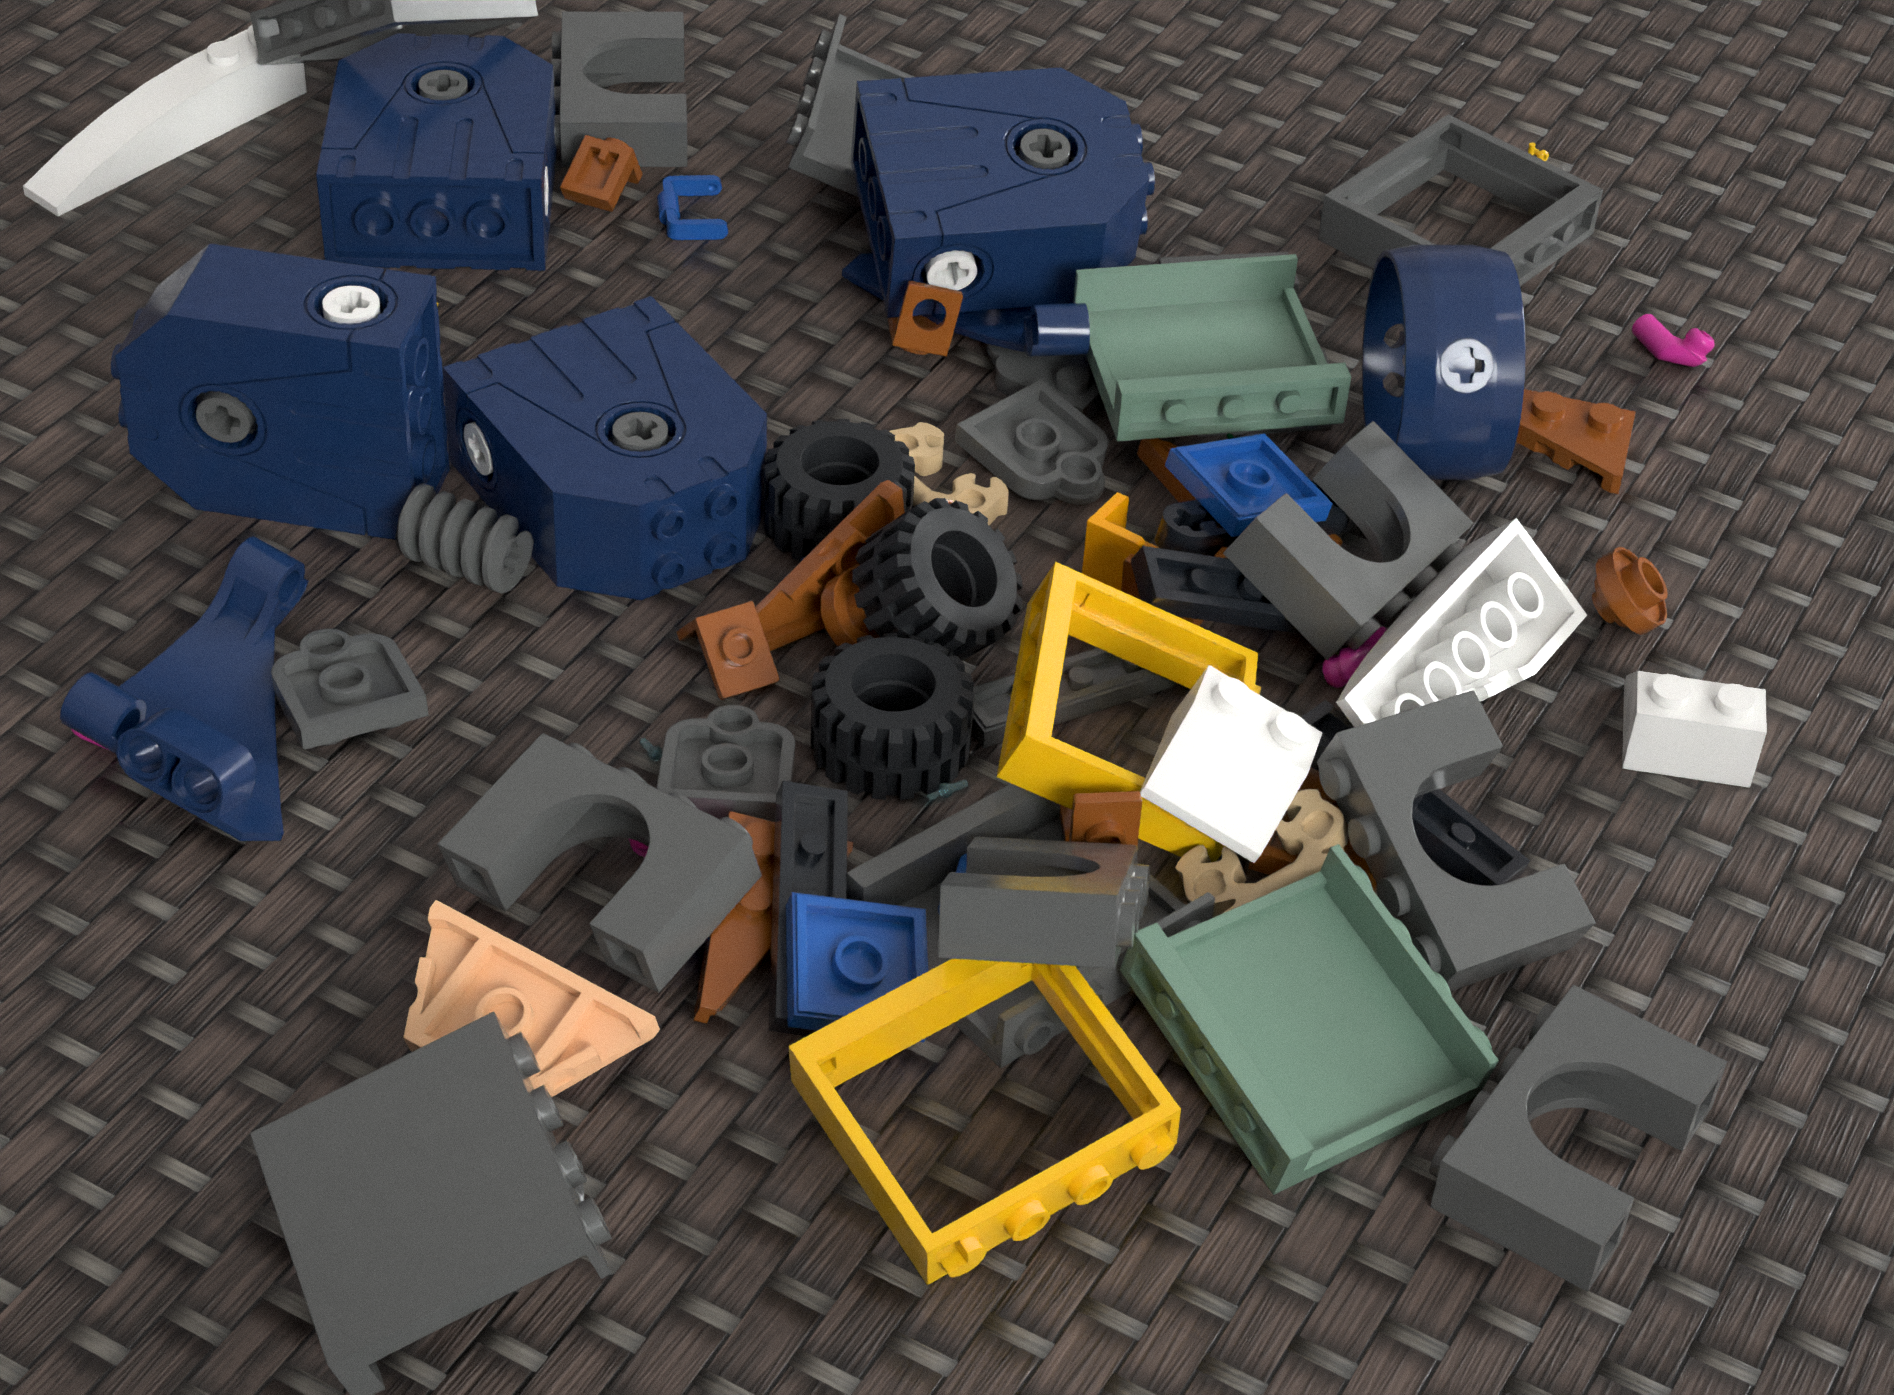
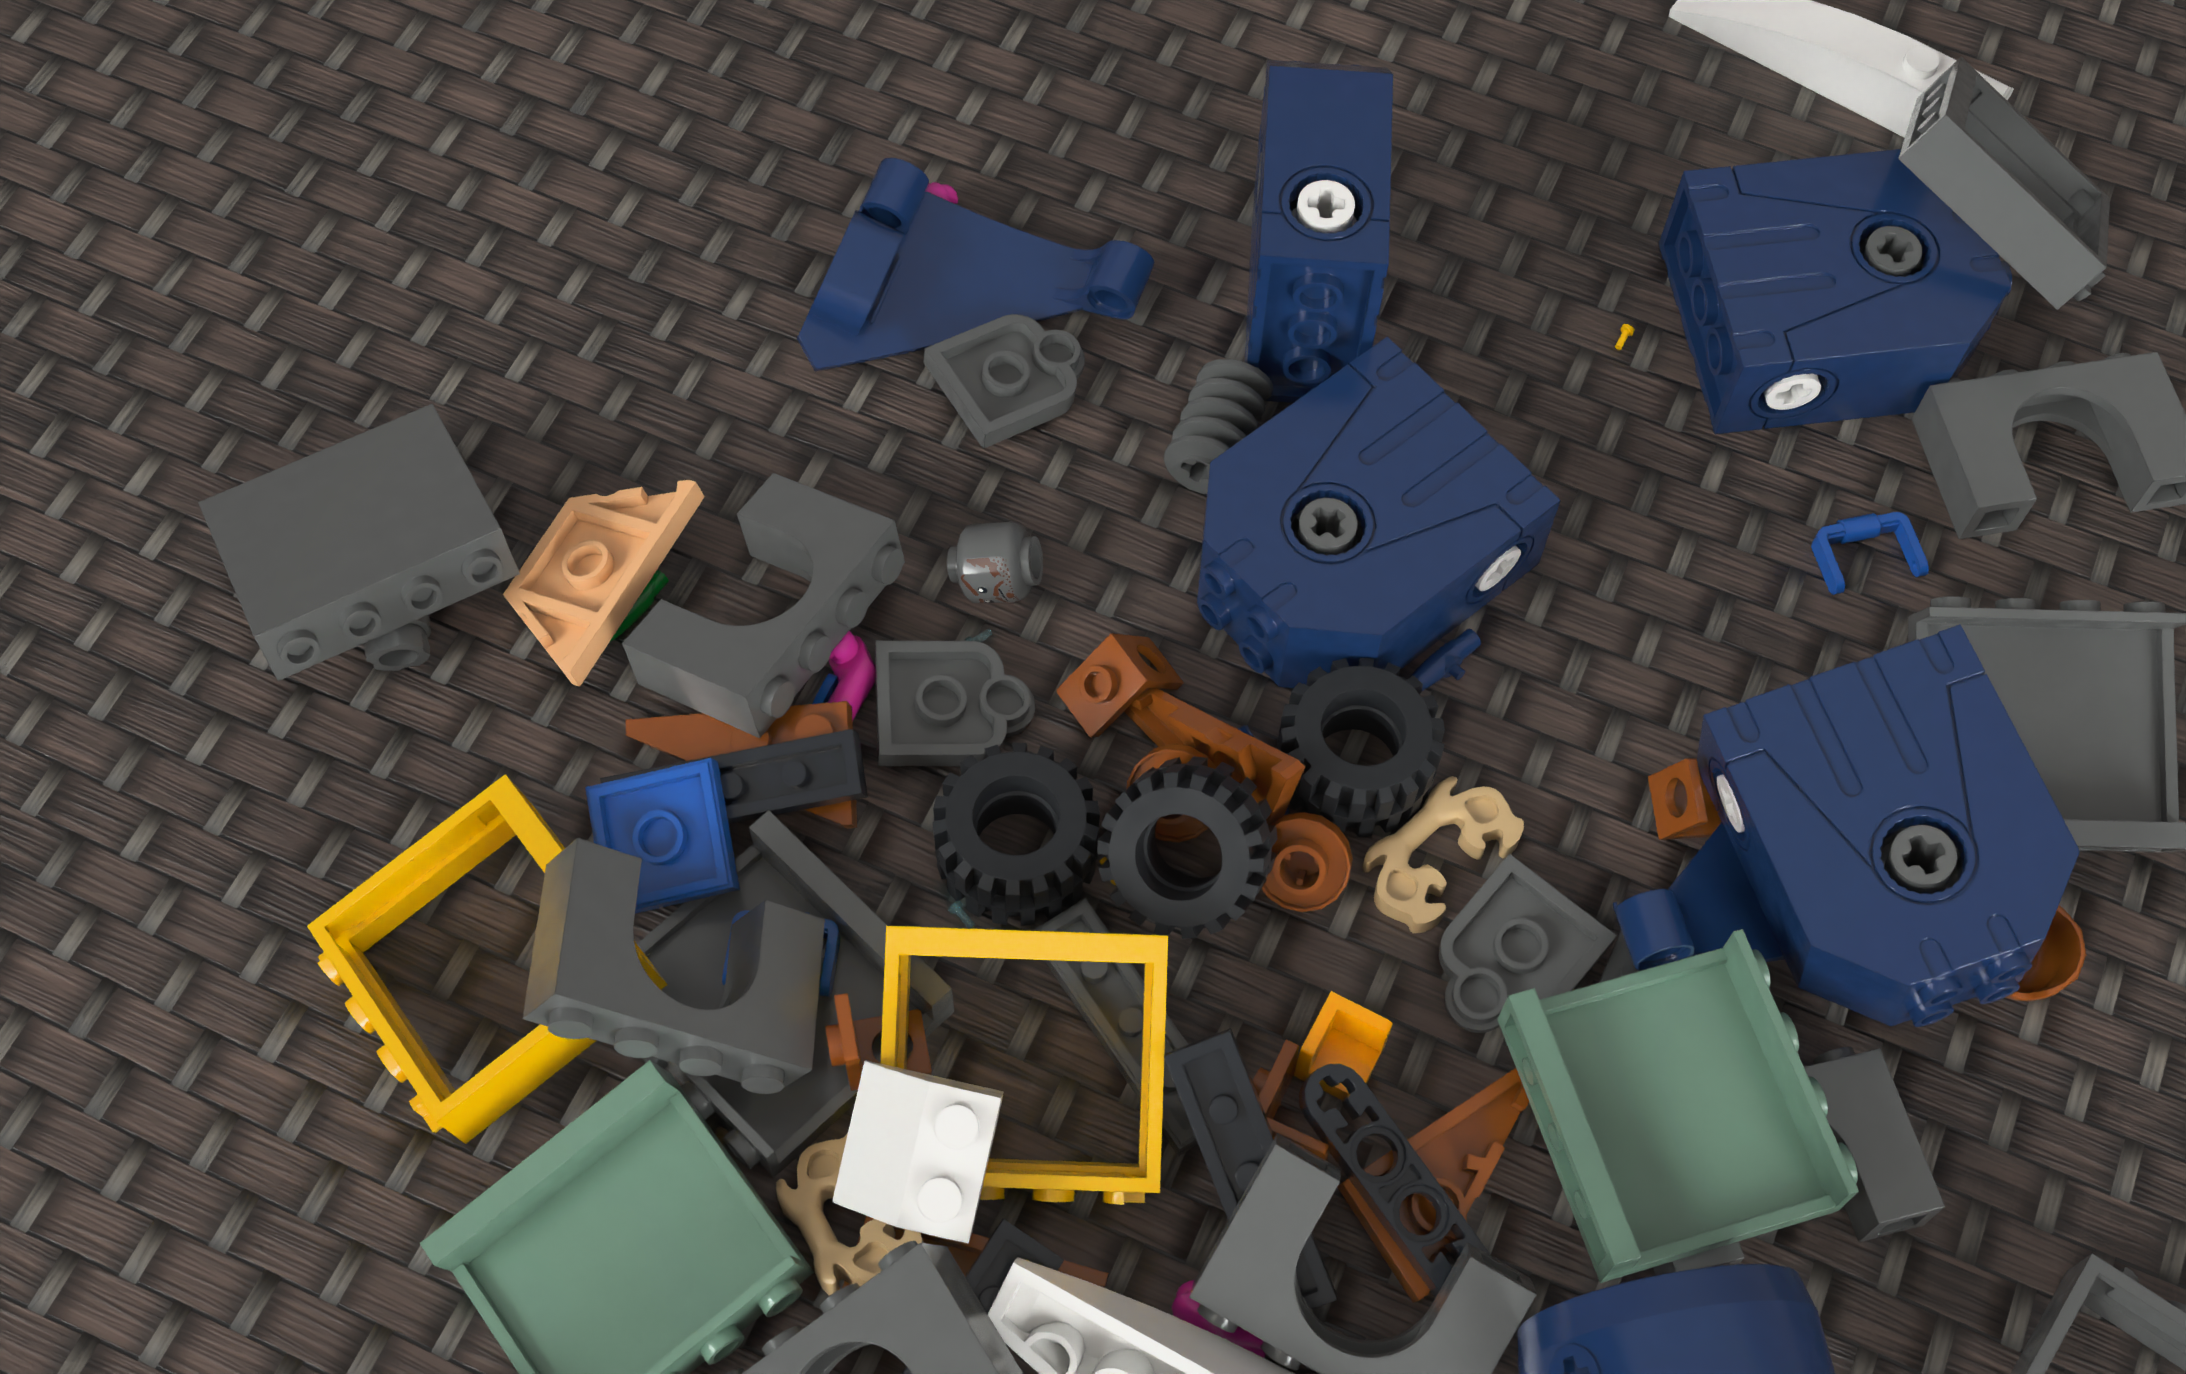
camera: 85 degrees right, 20 degrees up
dark orange bracket [560,135,643,212] -> none
blue tile [1165,433,1333,537] -> none
none -> dark grey head [947,522,1043,603]

